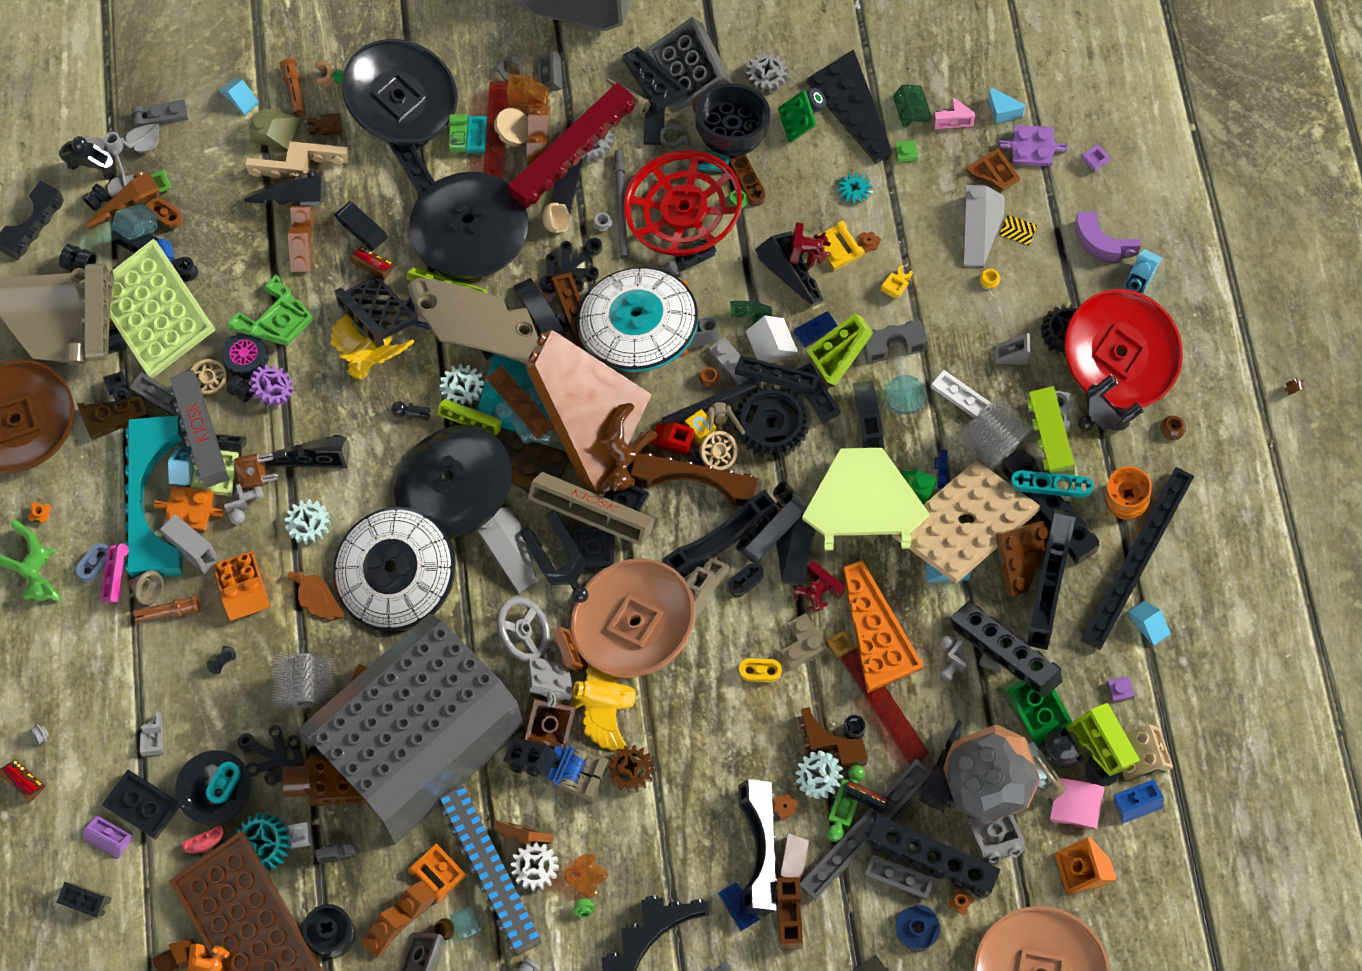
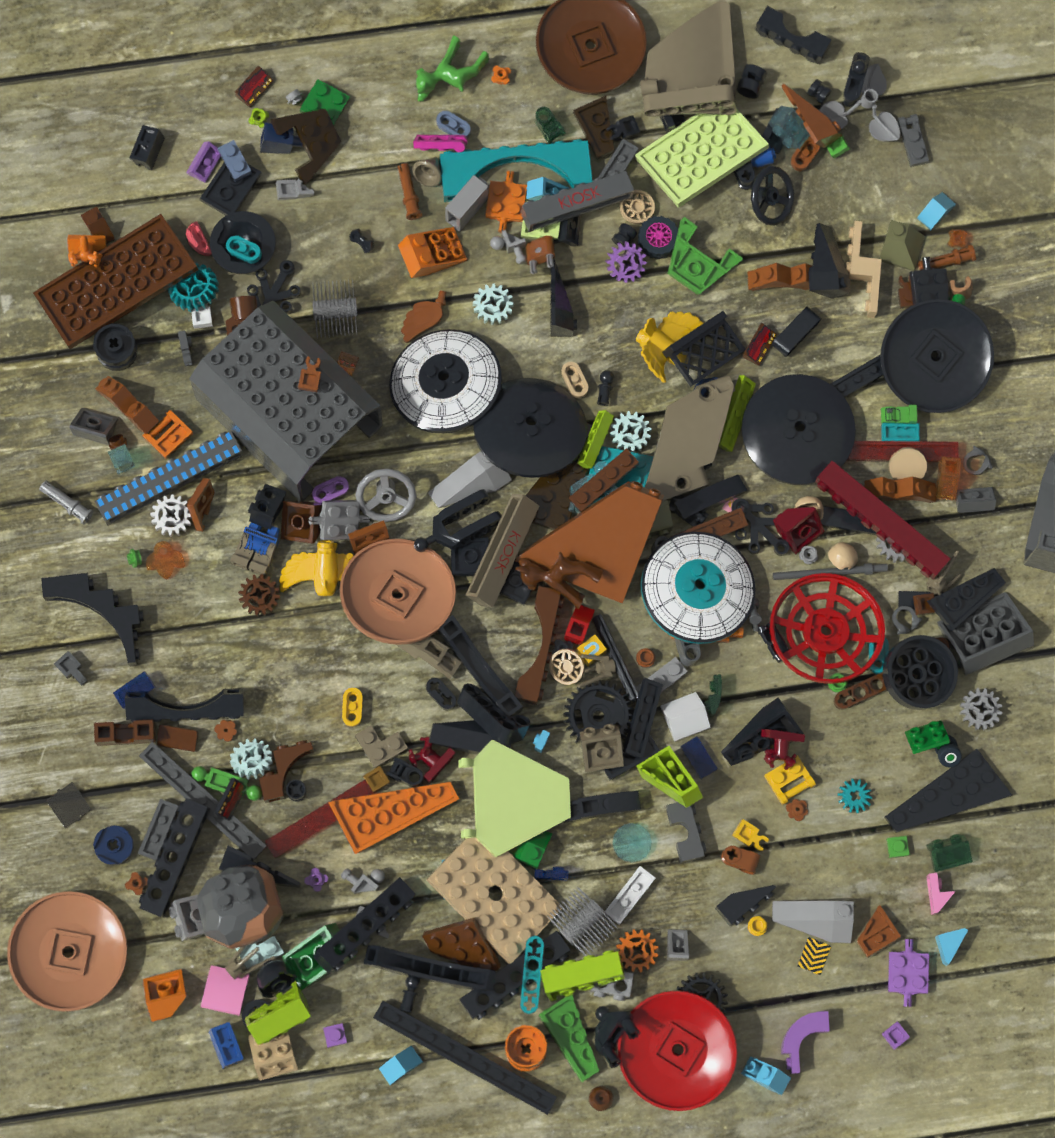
camera: 80 degrees right, 10 degrees up
none -> sand blue plate [217,140,252,182]
none -> lime plate [248,108,270,128]
none -> dark blue torso [260,123,303,154]
none -> dark brown wing [270,108,342,184]
none -> dark orange plate [298,356,321,393]
none -> green plate [299,79,350,125]
none -> medium lavender plate [304,868,328,892]
none -> medium lavender plate [312,476,349,503]
none -> black piece [385,757,424,788]
none -> black pin [399,976,421,1013]
none -> medium azure plate [533,730,550,753]
none -> clear green piece [535,107,566,144]
none -> bright green wing [538,995,599,1082]
none -> tan plate [561,362,588,398]
none -> dark tan plate [580,724,624,772]
none -> orange gear [616,929,659,973]
none -> black slope [715,885,776,926]
none -> dark orange piece [721,845,761,875]
none -> black piece [751,166,794,226]
none -> dark red slope [773,507,825,555]
none -> tan hair [828,542,858,570]
none -> black plate [909,257,950,305]
none -> reddish brown plate [913,593,935,615]
none -> clear orange plate [948,229,967,248]

